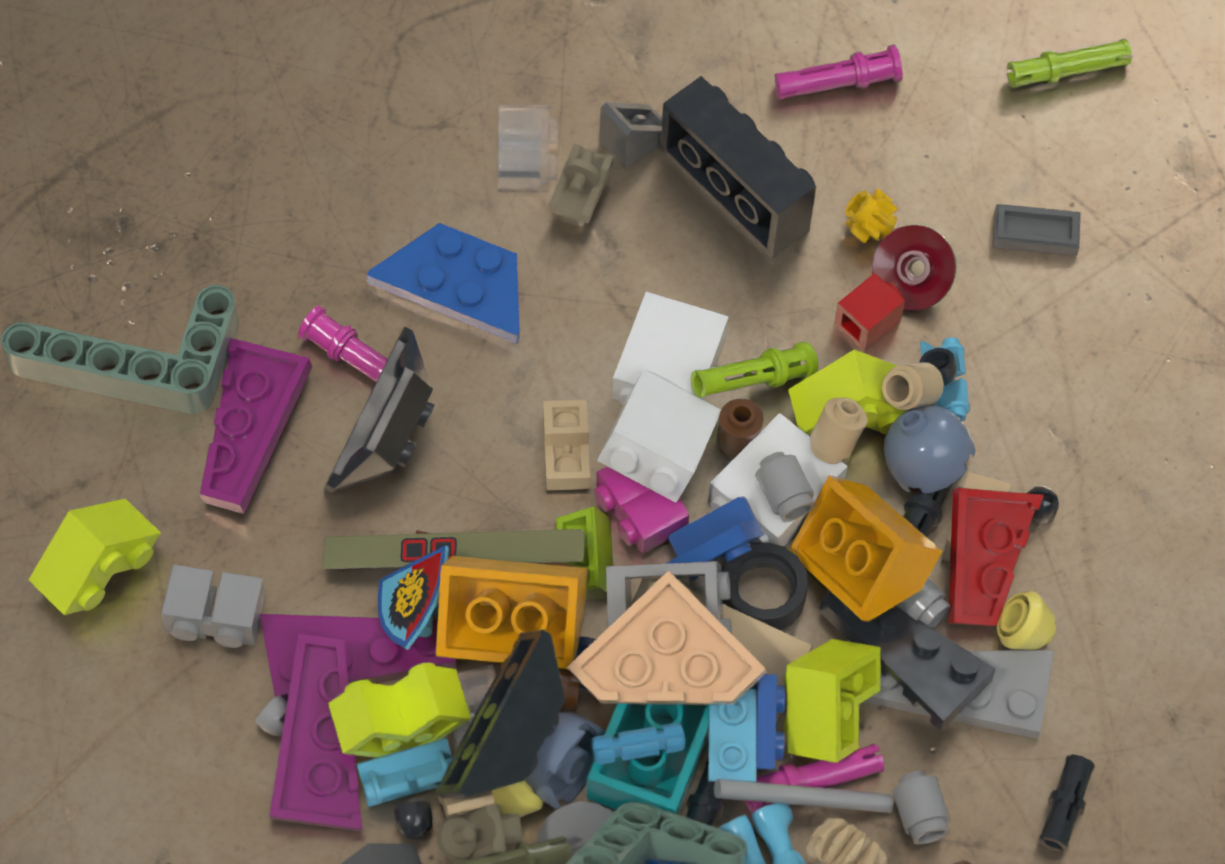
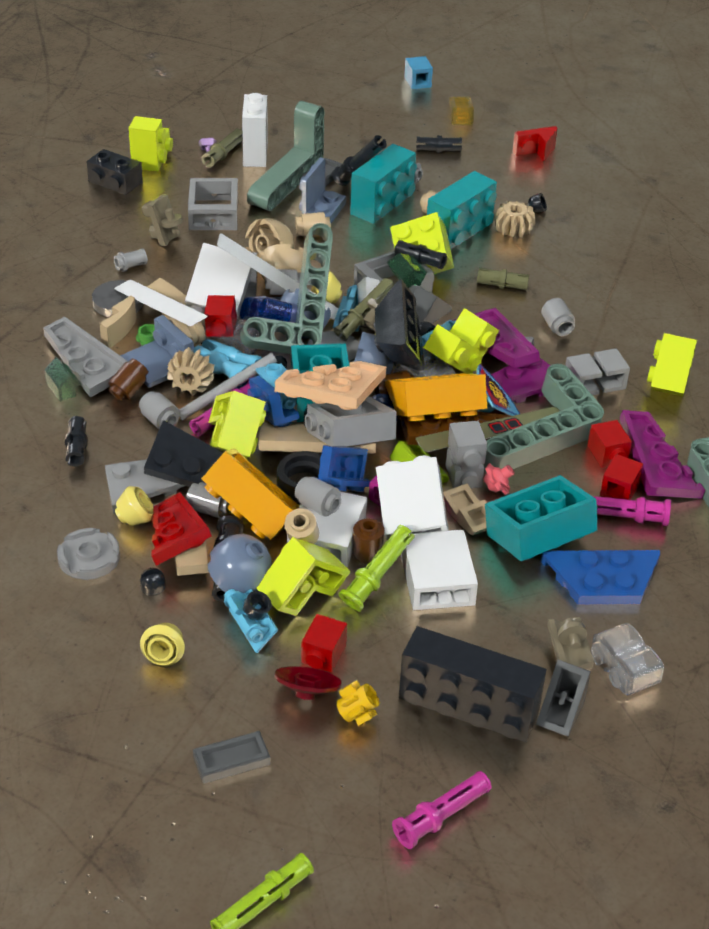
camera: 155 degrees right, 20 degrees down
black wedge [323,327,435,493] -> none
dark azure axle [592,723,685,764] -> none
tan brick [882,362,944,410] -> none
none -> light grey tile [57,528,120,580]
none -> light yellow cone [140,623,185,666]
none -> light grey piece [446,420,487,489]
none -> sand green beam [483,364,604,473]
none -> coral plant [483,463,515,495]
none -> teal brick [485,475,598,561]
none -> light grey brick [541,298,575,336]
none -> red brick [587,420,632,468]
none -> red brick [599,454,643,500]

